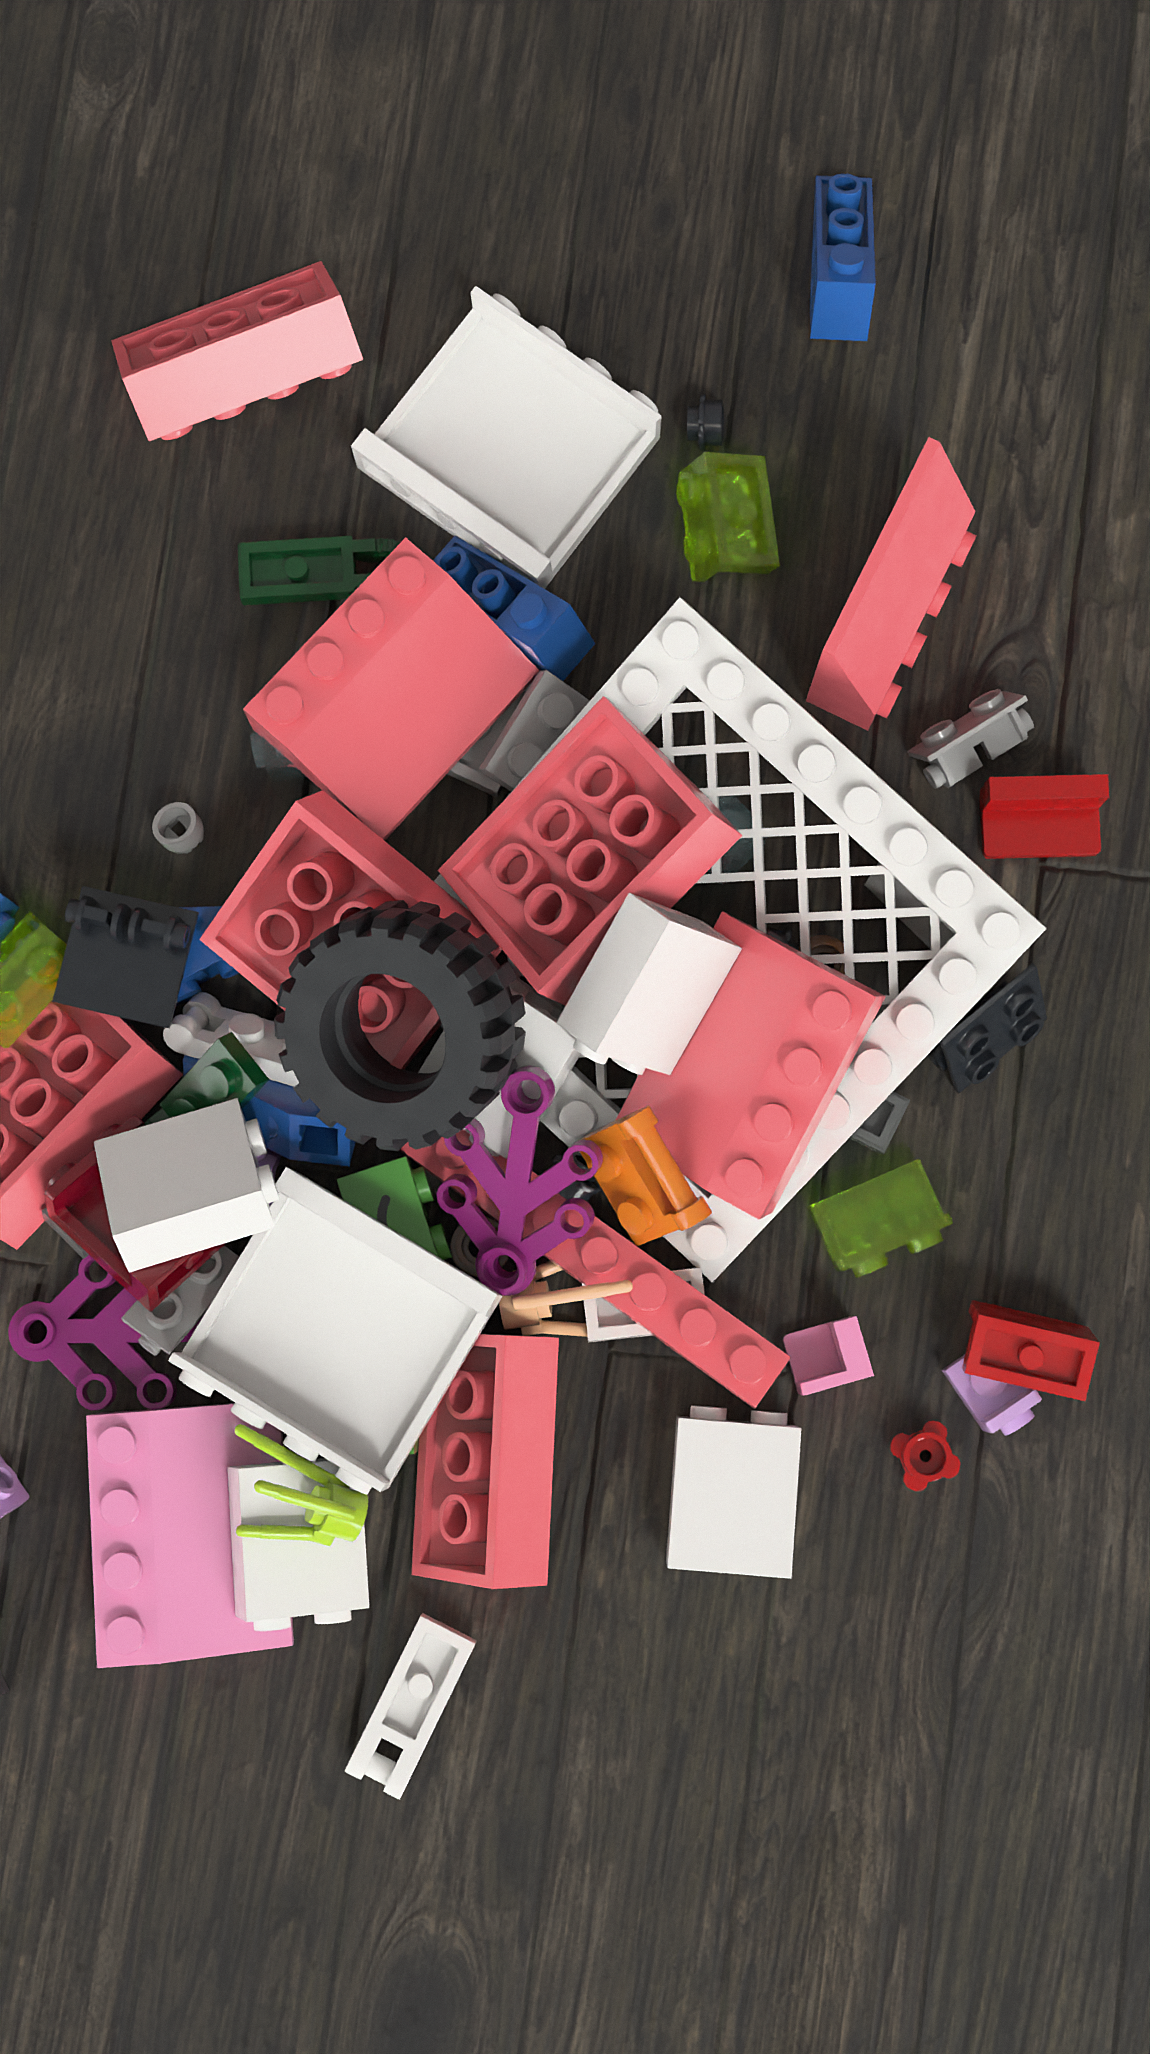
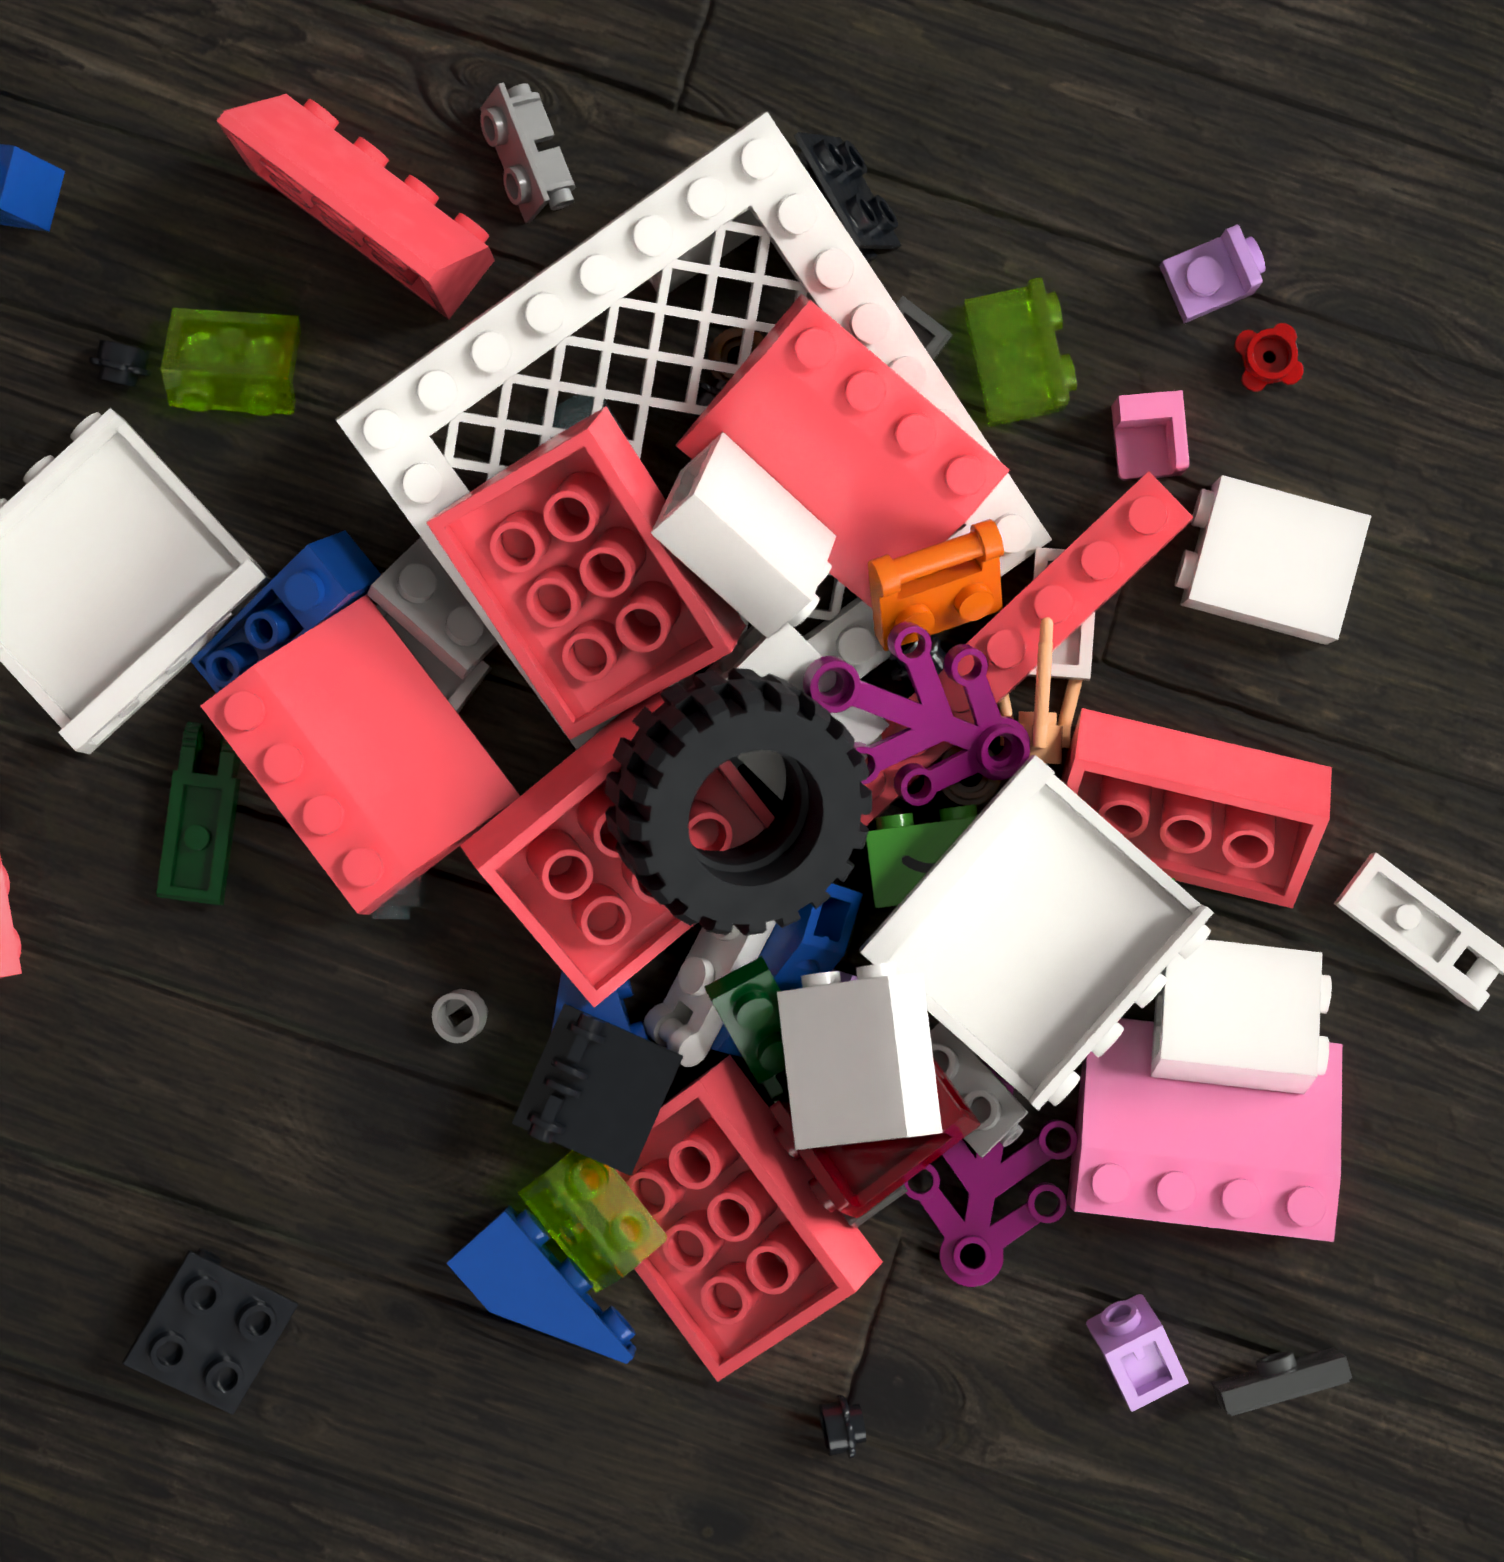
camera: 80 degrees left, 5 degrees up
lime plant [235,1424,368,1546] -> none
red panel [962,1300,1100,1401] -> none
red panel [980,774,1109,859] -> none

